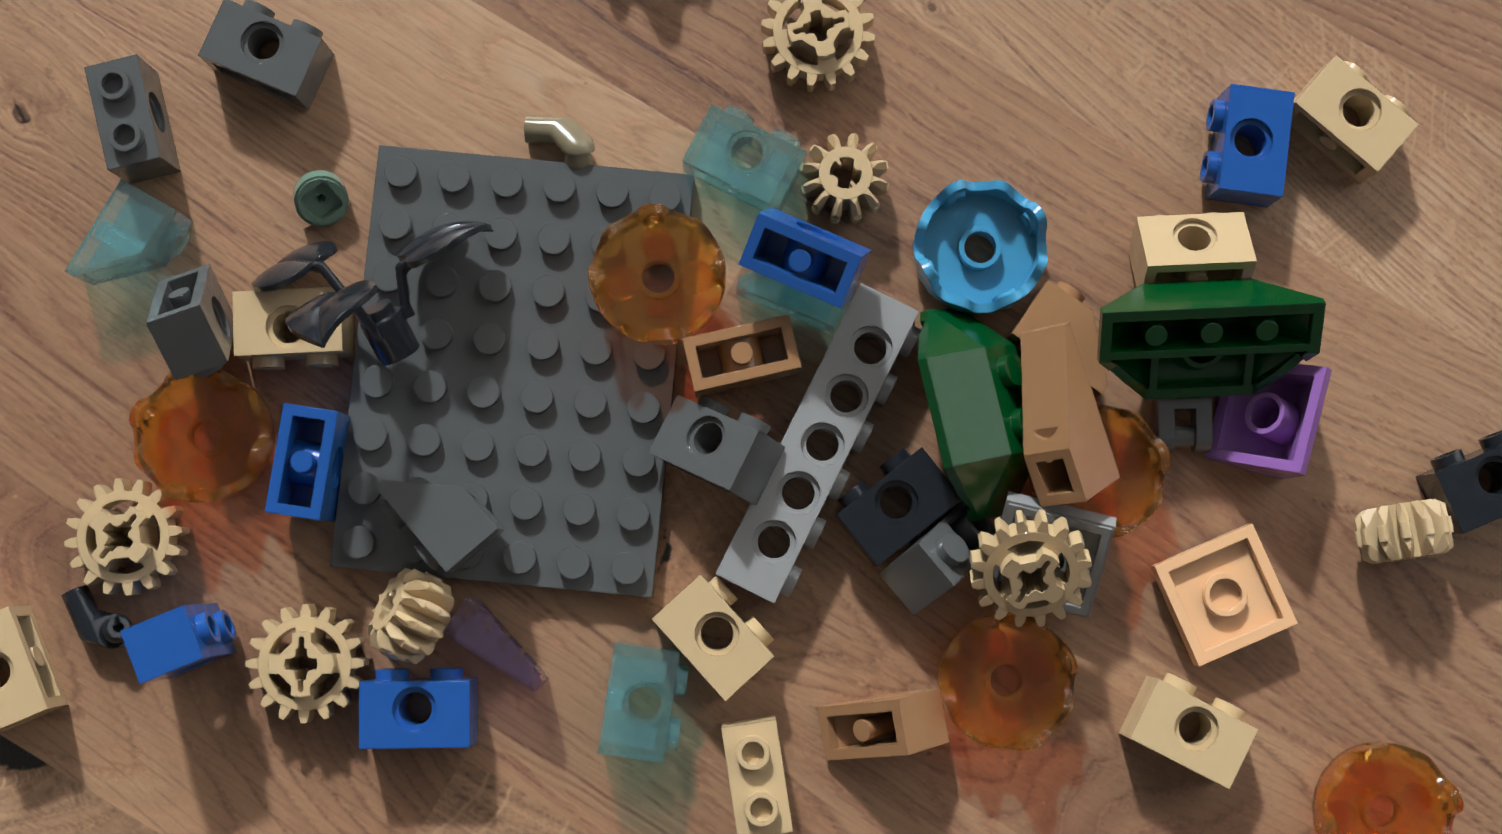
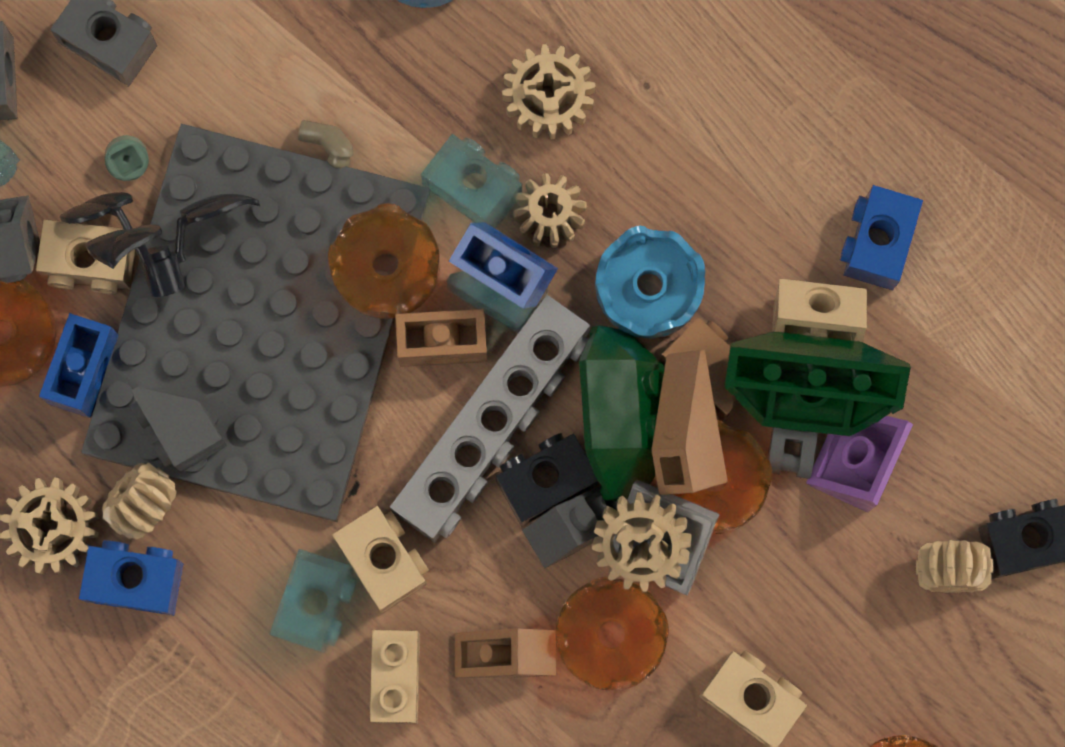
camera: 10 degrees right, 5 degrees down
clear purple slope [444,595,548,691] -> none
dark grey brick [648,395,785,505] -> none
light nougat plate [1150,524,1298,667] -> none
tan brick [1291,55,1419,184] -> none

